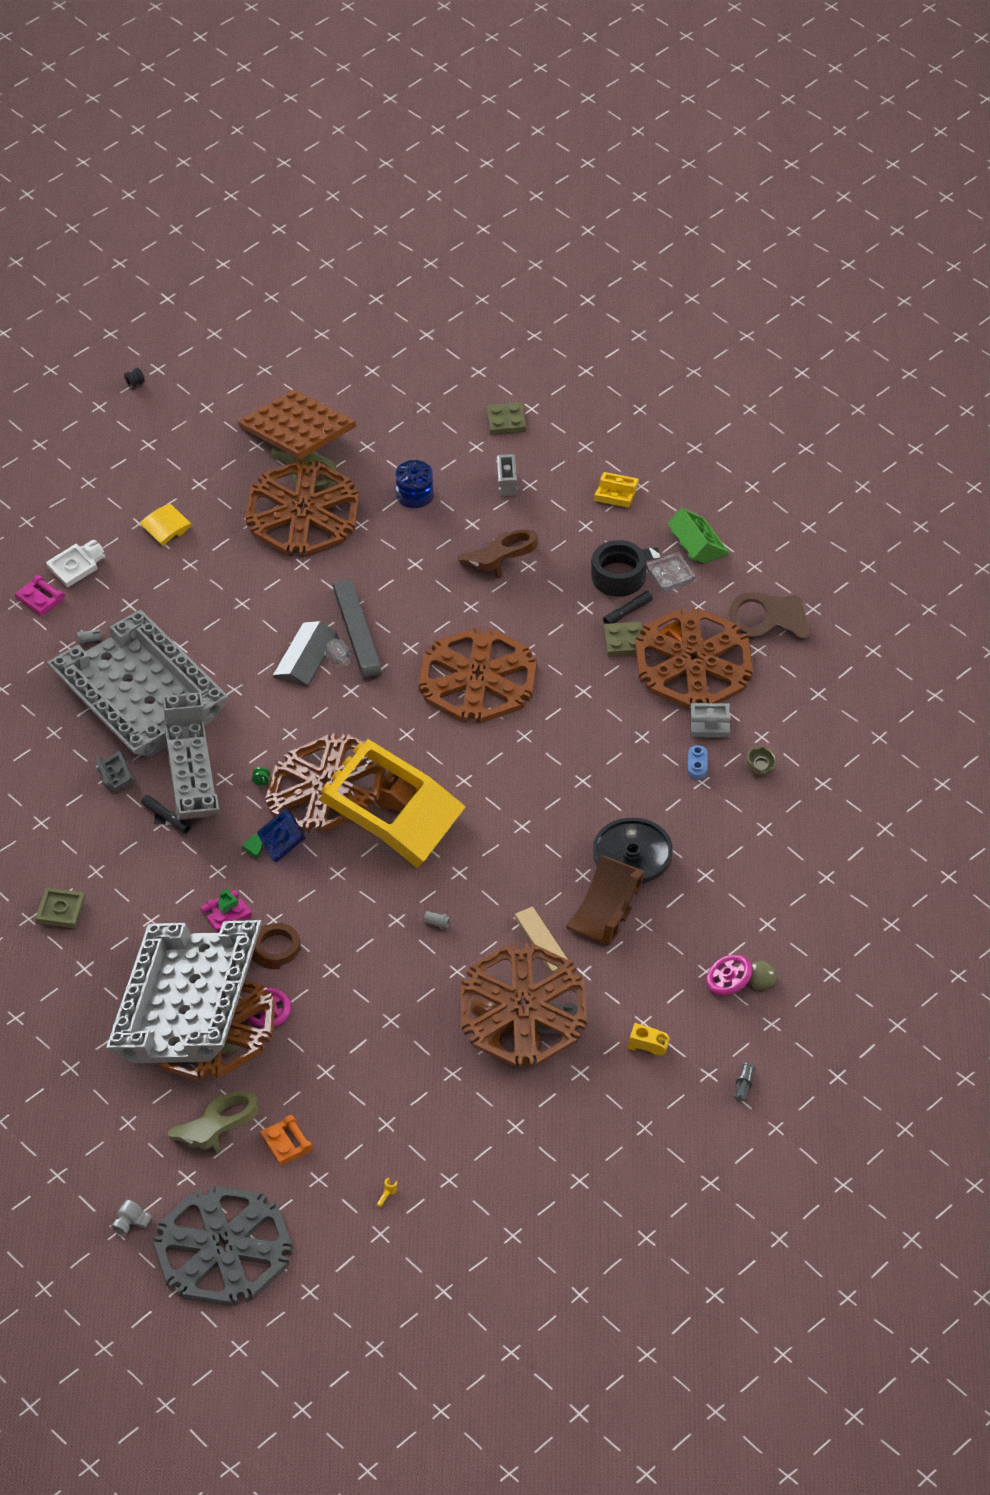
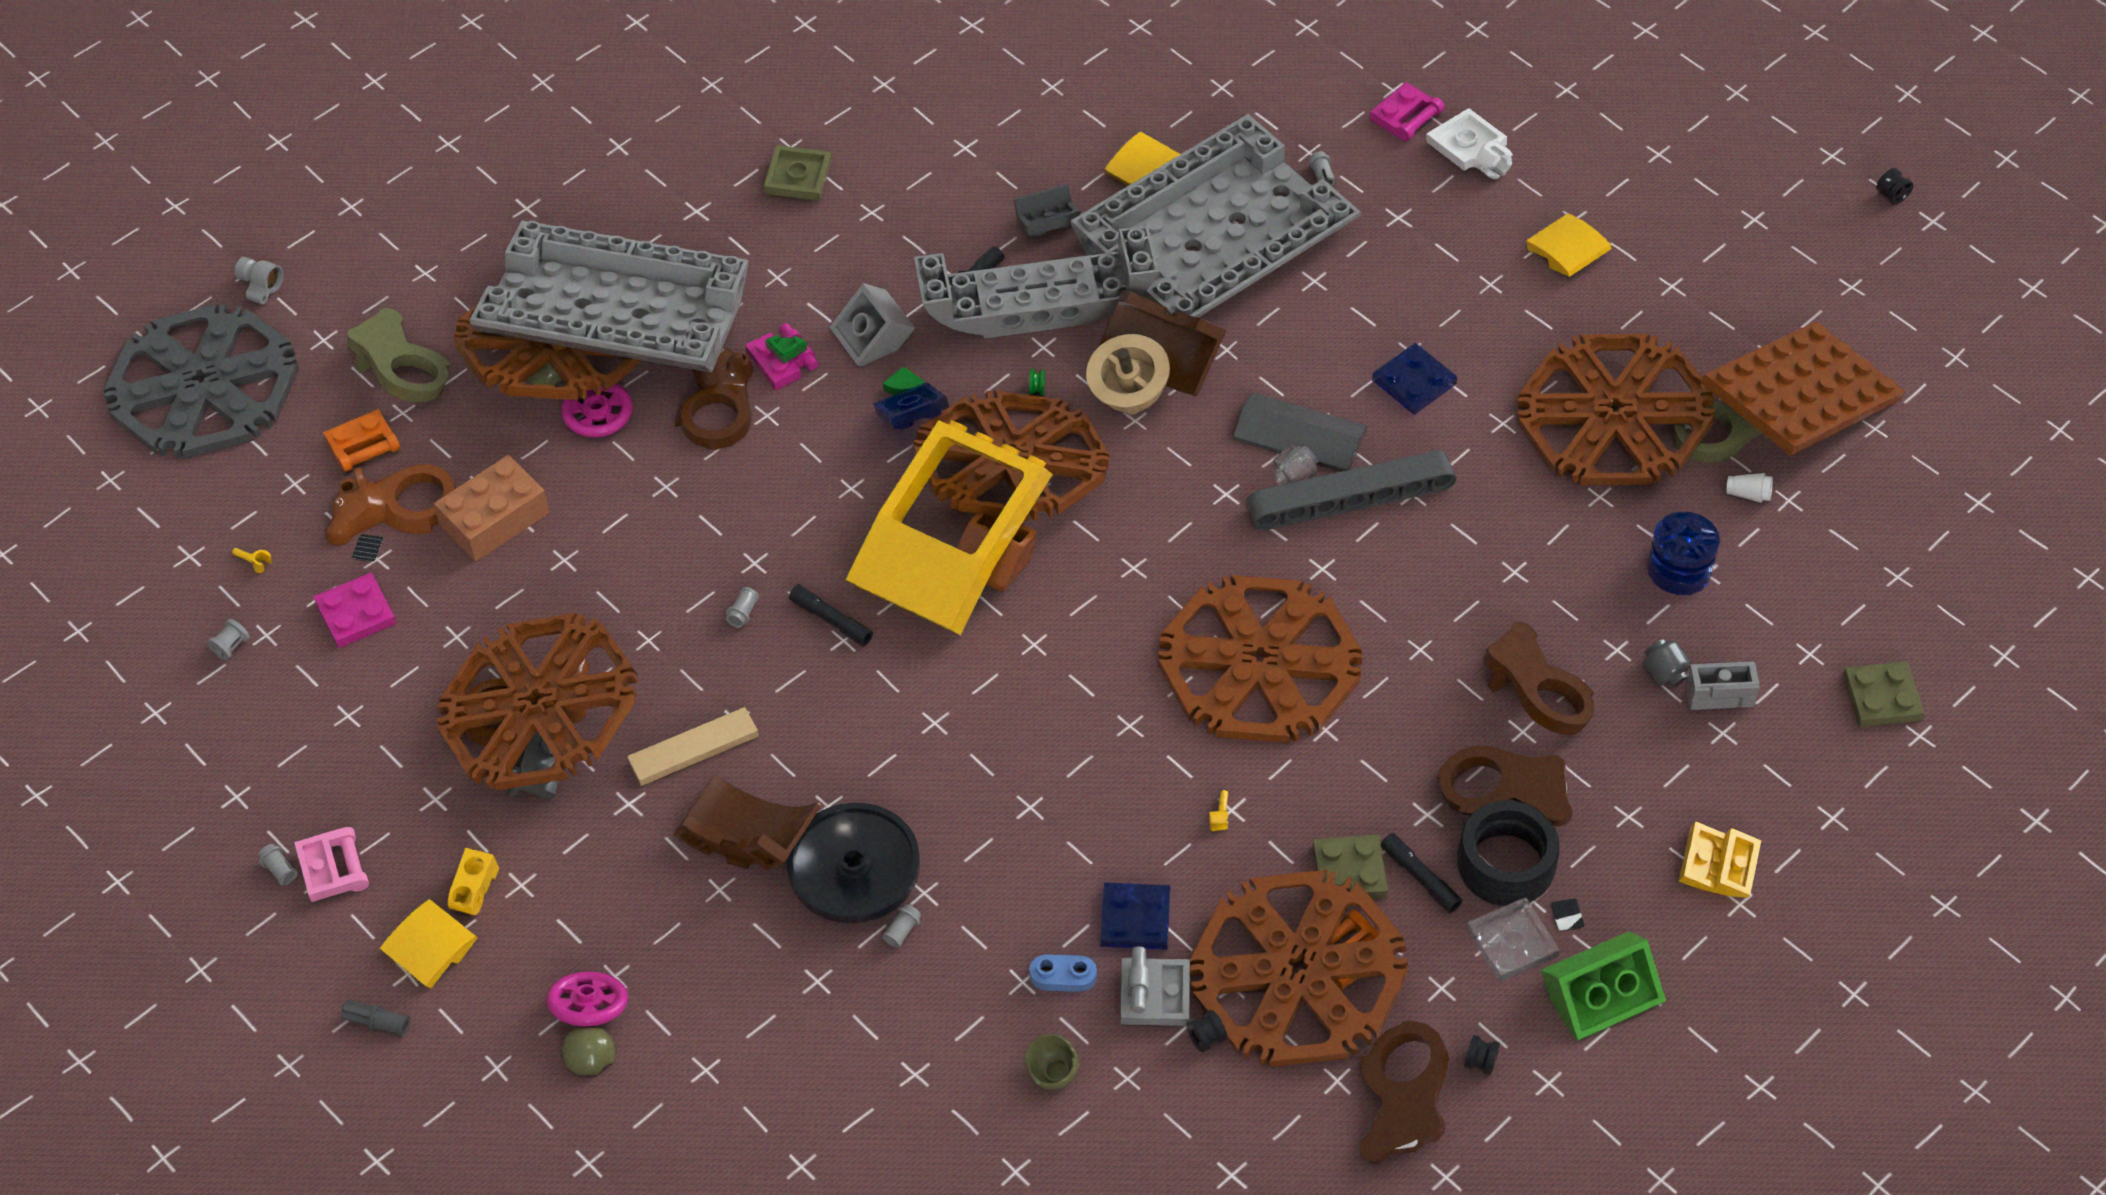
camera: 90 degrees right, 5 degrees up
none -> light grey bush [207,619,250,661]
none -> light grey pin [258,844,298,886]
none -> bright pink plate [294,827,369,902]
none -> dark pink plate [313,572,397,648]
none -> dark orange animal [326,464,456,546]
none -> black sticker [352,534,384,562]
none -> yellow slope [380,899,478,989]
none -> nougat brick [434,455,550,562]
none -> black piece [789,584,873,647]
none -> light grey slope [829,283,915,367]
none -> light grey pin [882,904,921,948]
none -> tan piece [1086,334,1170,415]
none -> reddish brown panel [1097,290,1226,397]
none -> clear blue plate [1101,882,1170,950]
none -> yellow slope [1104,131,1180,186]
none -> black wheel [1186,1010,1227,1053]
none -> yellow hand [1209,790,1228,831]
none -> clear blue plate [1372,343,1457,415]
none -> reddish brown animal [1437,746,1572,827]
none -> black wheel [1464,1035,1500,1076]
none -> dark grey head [1643,638,1691,688]
none -> white cone [1727,473,1773,503]

